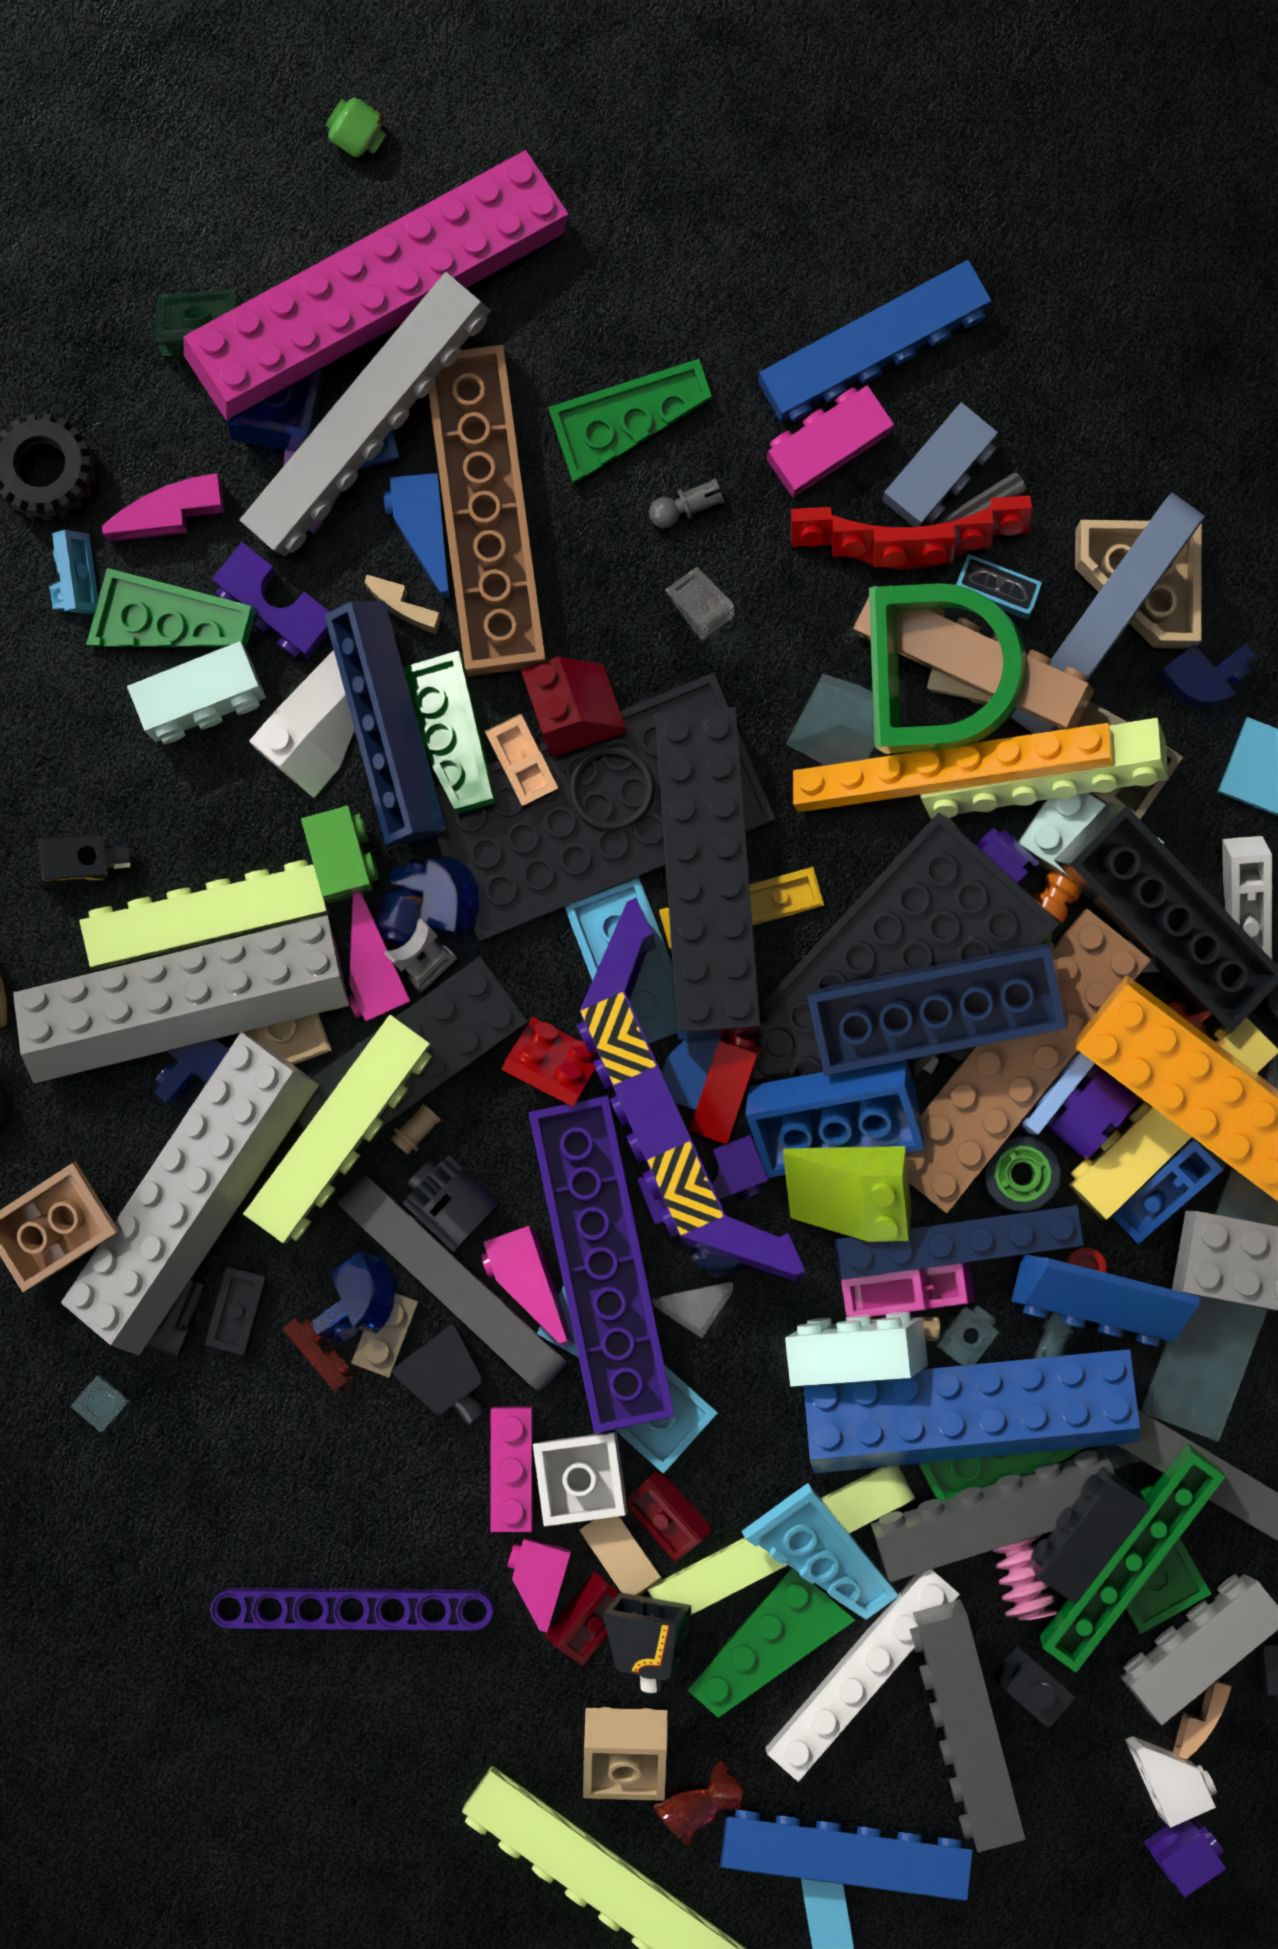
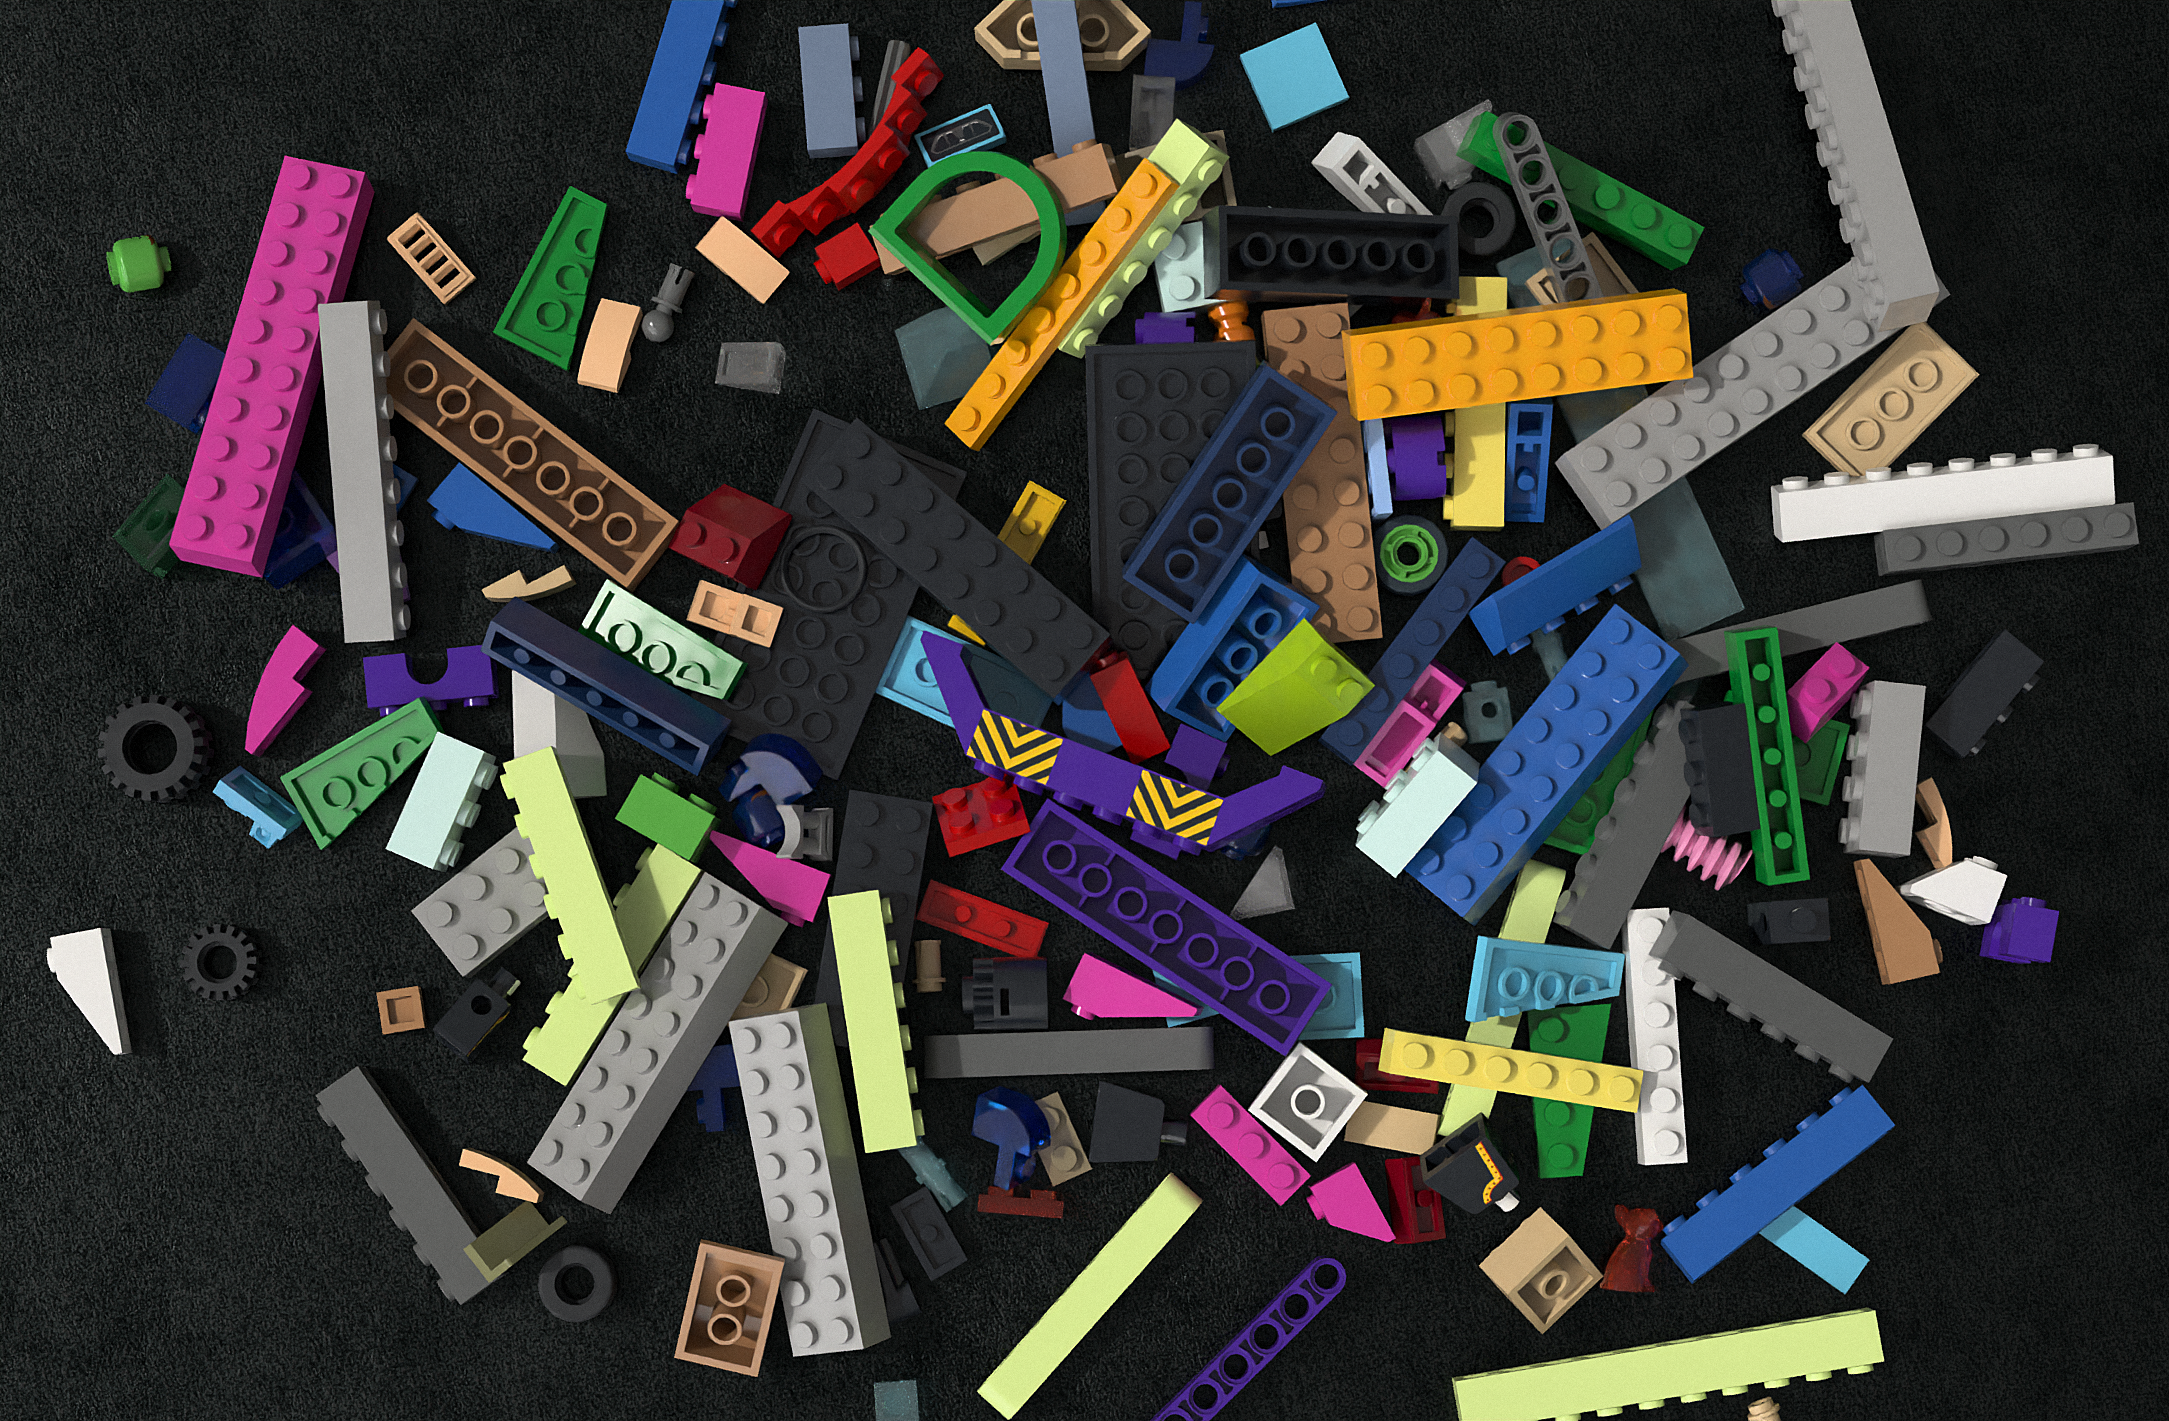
camera: 45 degrees left, 0 degrees up
none -> clear blue brick [145,332,226,434]
none -> medium nougat plate [377,986,427,1034]
none -> light nougat slope [387,212,476,306]
none -> light grey brick [411,827,602,978]
none -> yellowish green brick [500,746,642,1005]
none -> light nougat slope [577,298,643,393]
none -> light nougat slope [695,216,790,304]
none -> red brick [813,223,881,291]
none -> clear light blue pin [896,1136,968,1212]
none -> red tile [916,880,1049,957]
none -> yellowish green beam [977,1172,1203,1420]
none -> clear slope [1129,75,1175,151]
none -> light yellow brick [1378,1028,1643,1113]
none -> dark pink brick [1786,642,1869,743]
none -> medium nougat slope [1853,858,1943,985]

